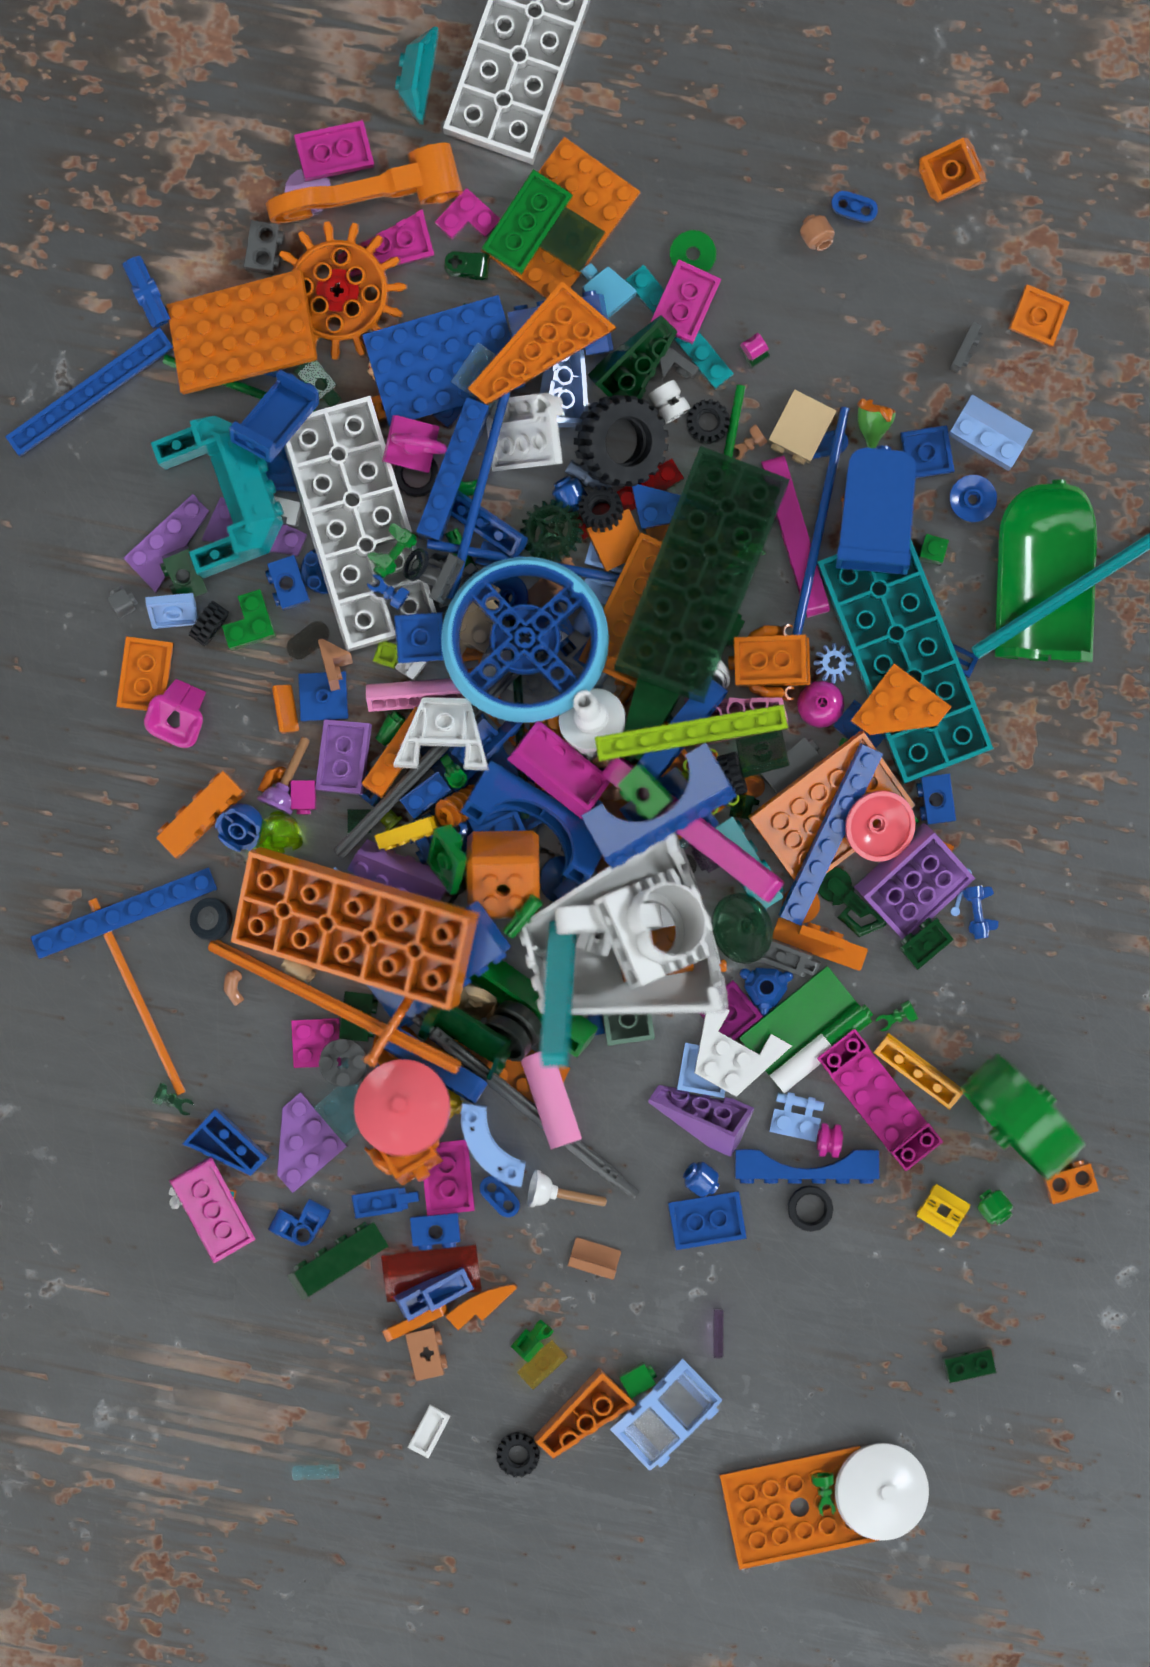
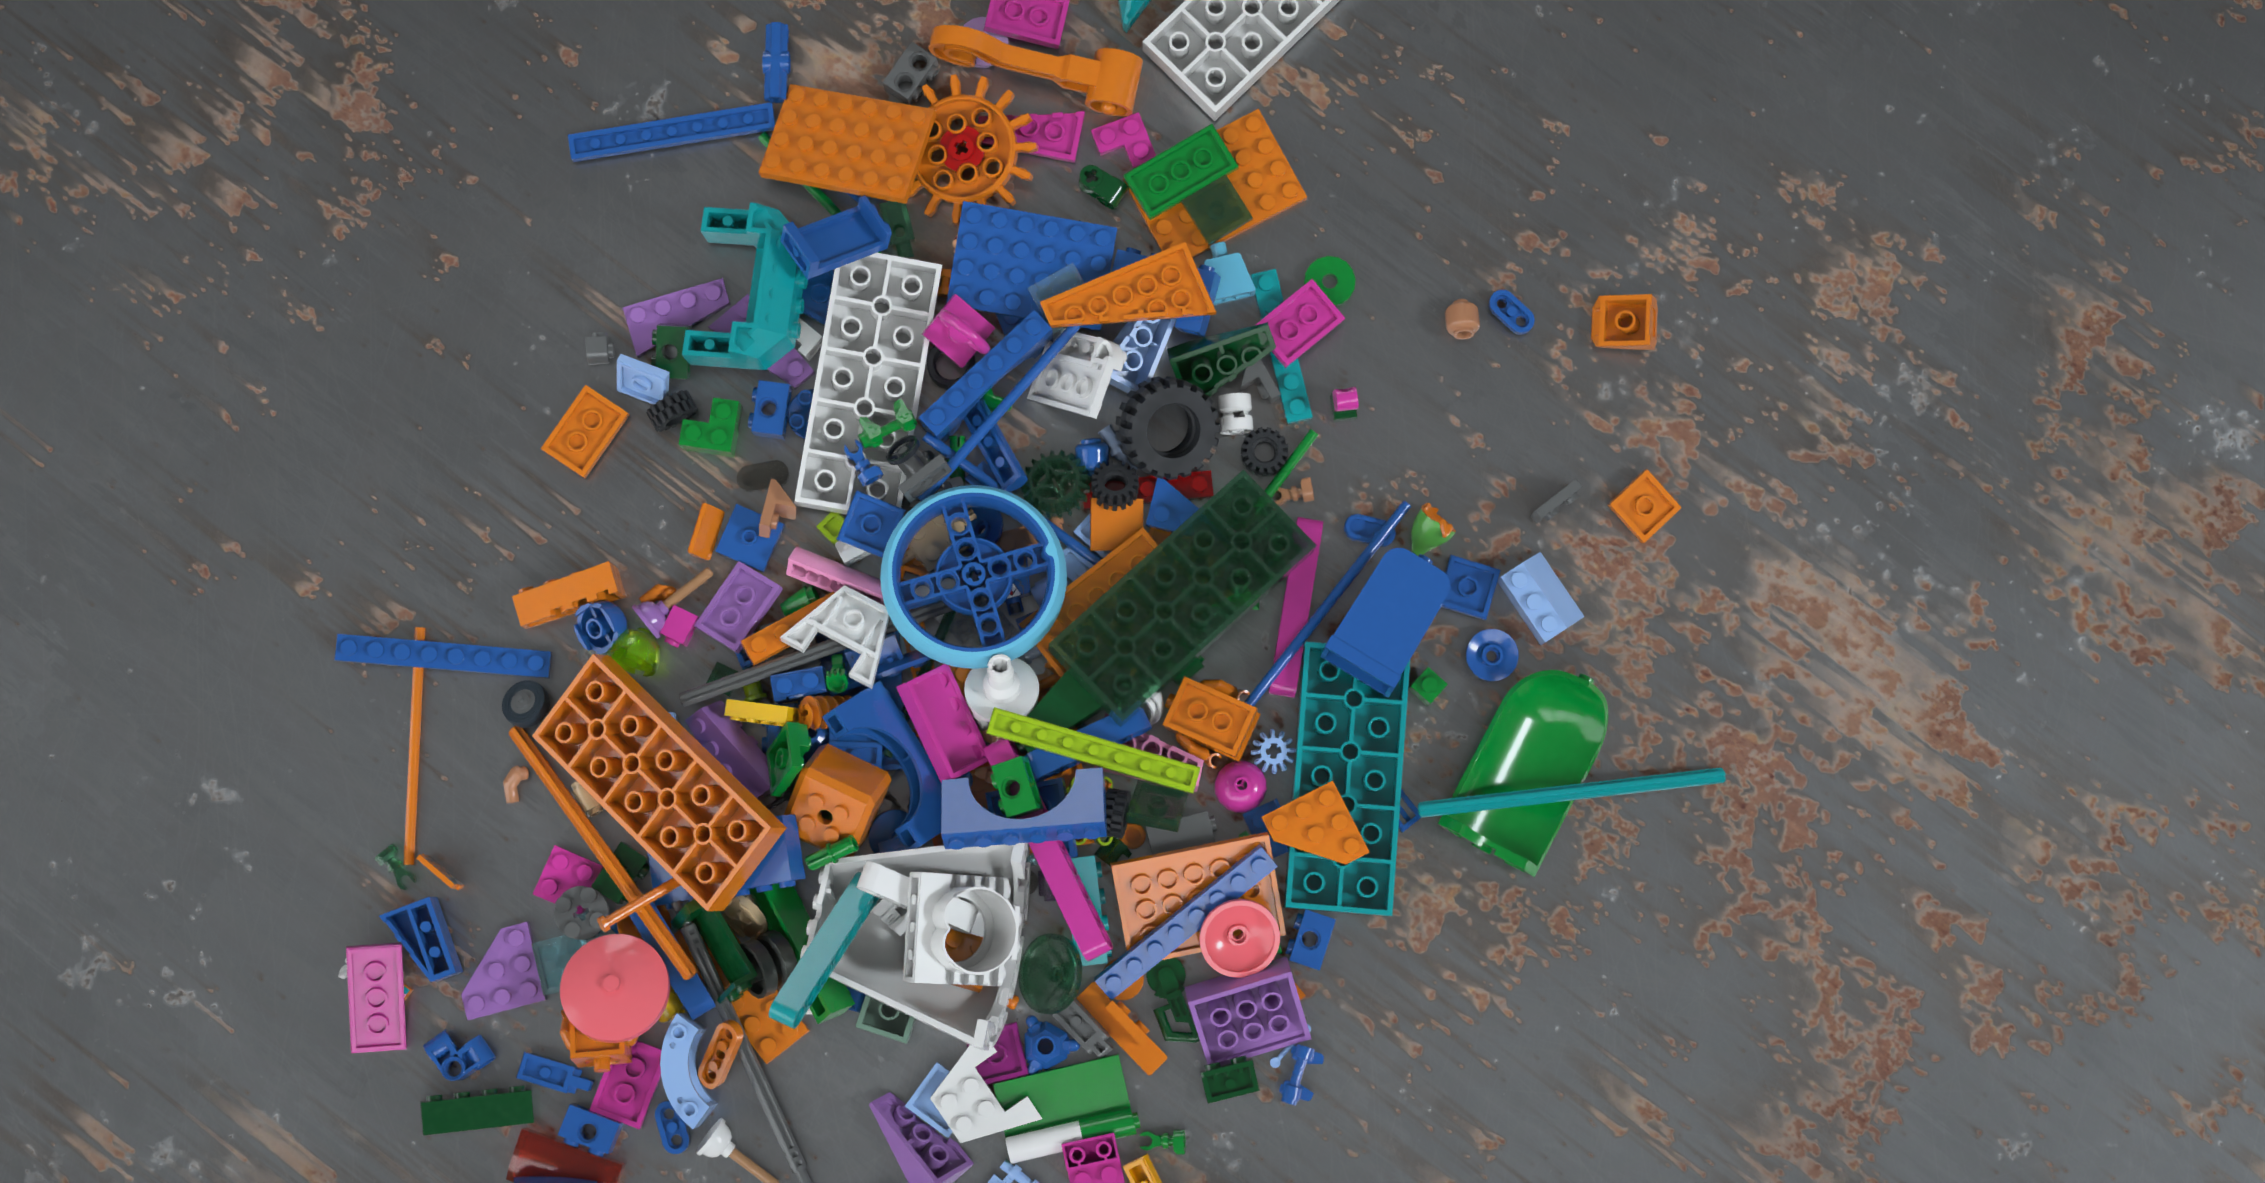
camera: 20 degrees right, 5 degrees down
dark pink piece [144,679,206,748] -> none
bright pink brick [521,1051,582,1149] -> none
tan panel [768,389,836,465] -> none
none -> orange piece [416,853,465,891]
none -> orange plate [698,1019,744,1089]

